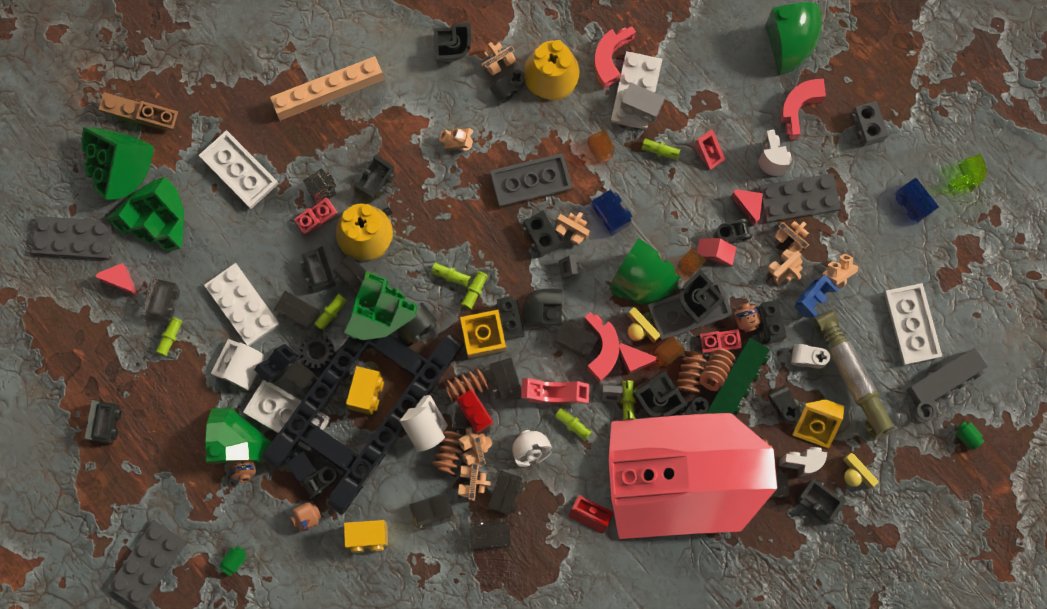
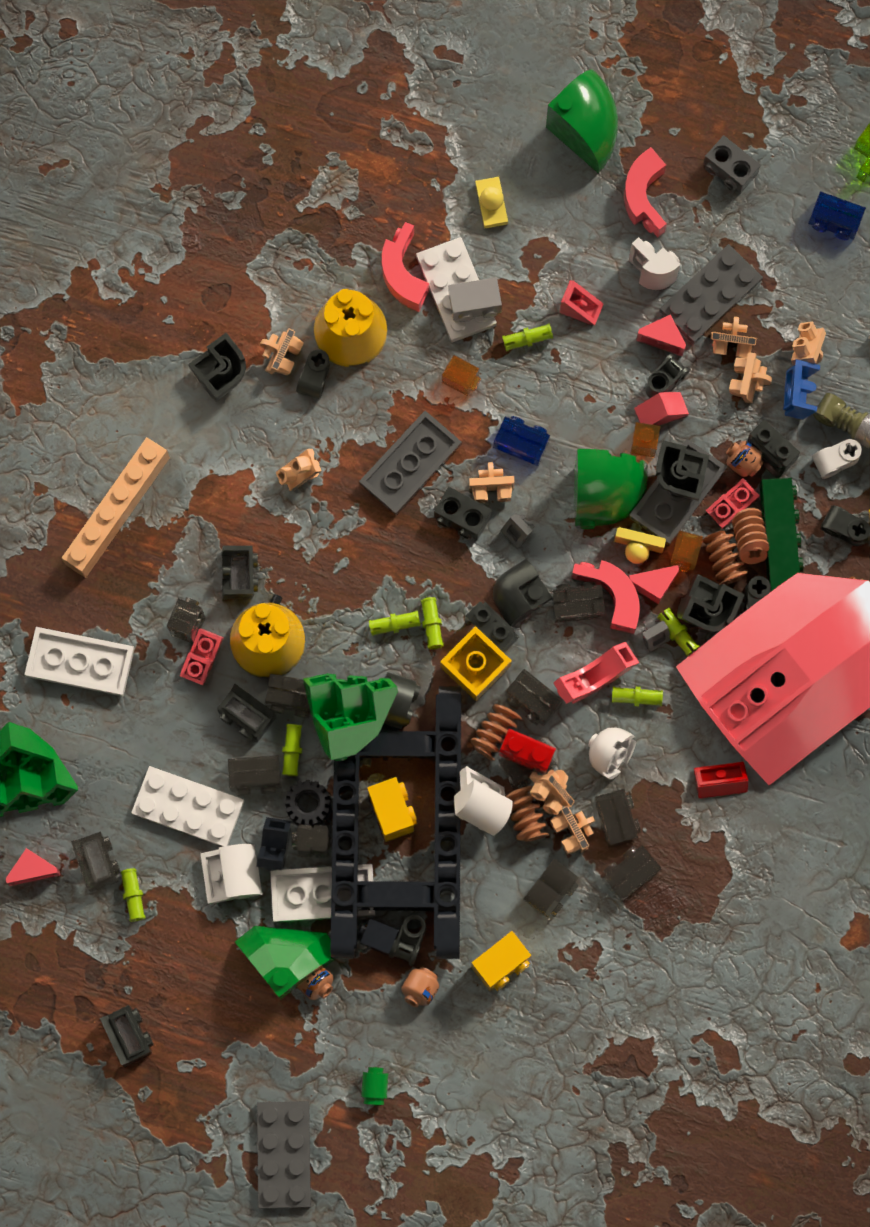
camera: 30 degrees left, 0 degrees up
none -> light yellow tile [475,177,508,229]

